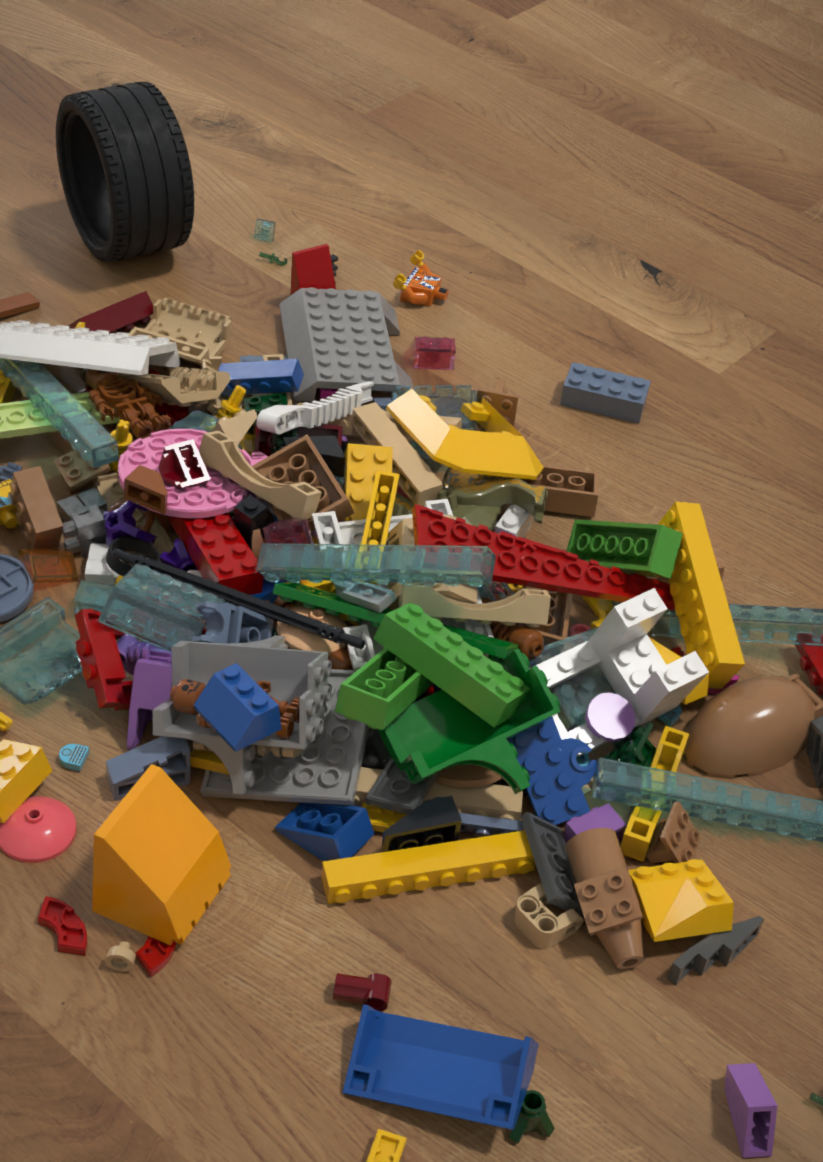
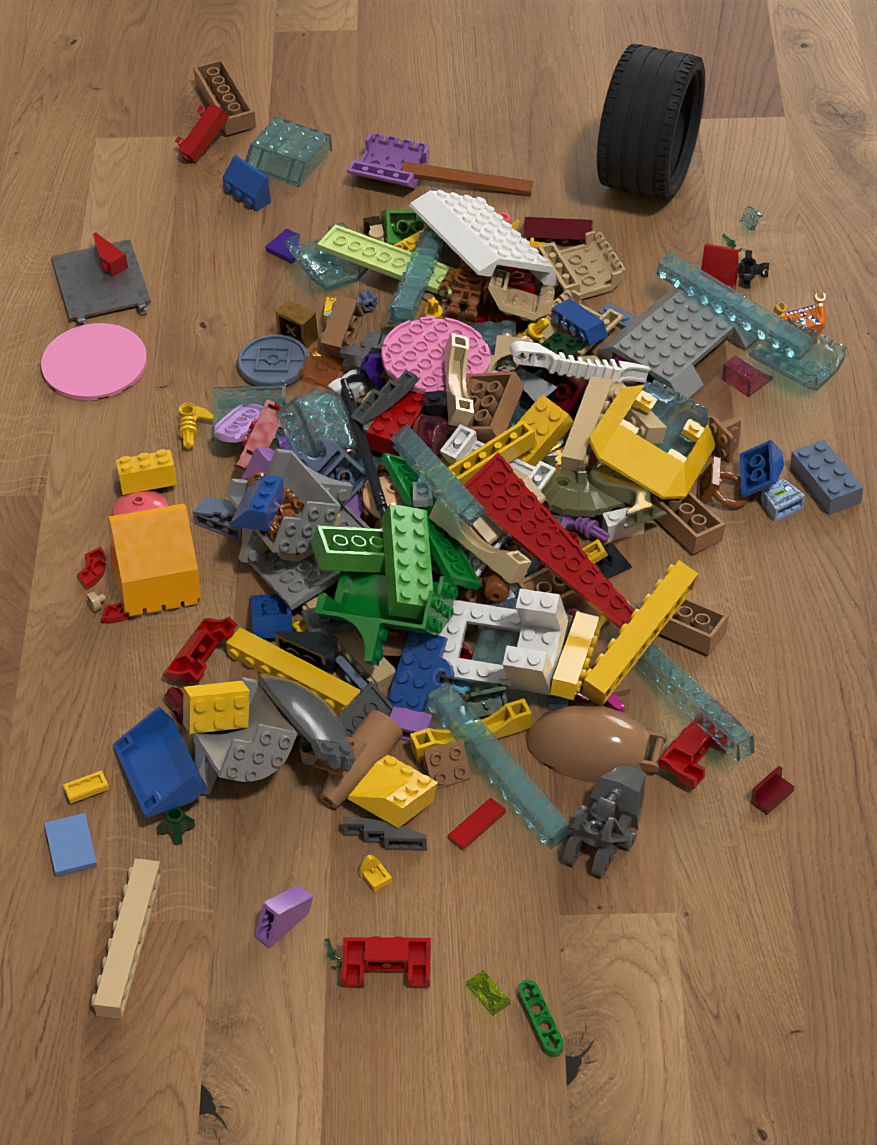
camera: 55 degrees right, 5 degrees up
medium azure tile [59,744,89,772] -> none
dark orange slope [124,465,168,514] -> none
dark red slope [158,439,211,489] -> none
bright green brick [566,519,683,579] -> none
tile [585,692,636,742] -> none
none -> red bracket [163,616,237,684]
none -> yellow brick [183,681,250,734]
none -> light grey cylinder [192,677,303,795]
none -> lavender tile [214,404,263,442]
none -> dark grey windscreen [257,673,356,772]
none -> dark grey slope [350,370,420,424]
none -> yellow tile [359,855,392,892]
none -> red tile [448,797,506,850]
none -> clear light blue brick [656,252,813,361]
none -> dark orange tile [697,456,750,508]
none -> blue slope [739,440,784,498]
none -> clear light blue slope [749,319,847,391]
none -> light blue torso [761,479,805,522]

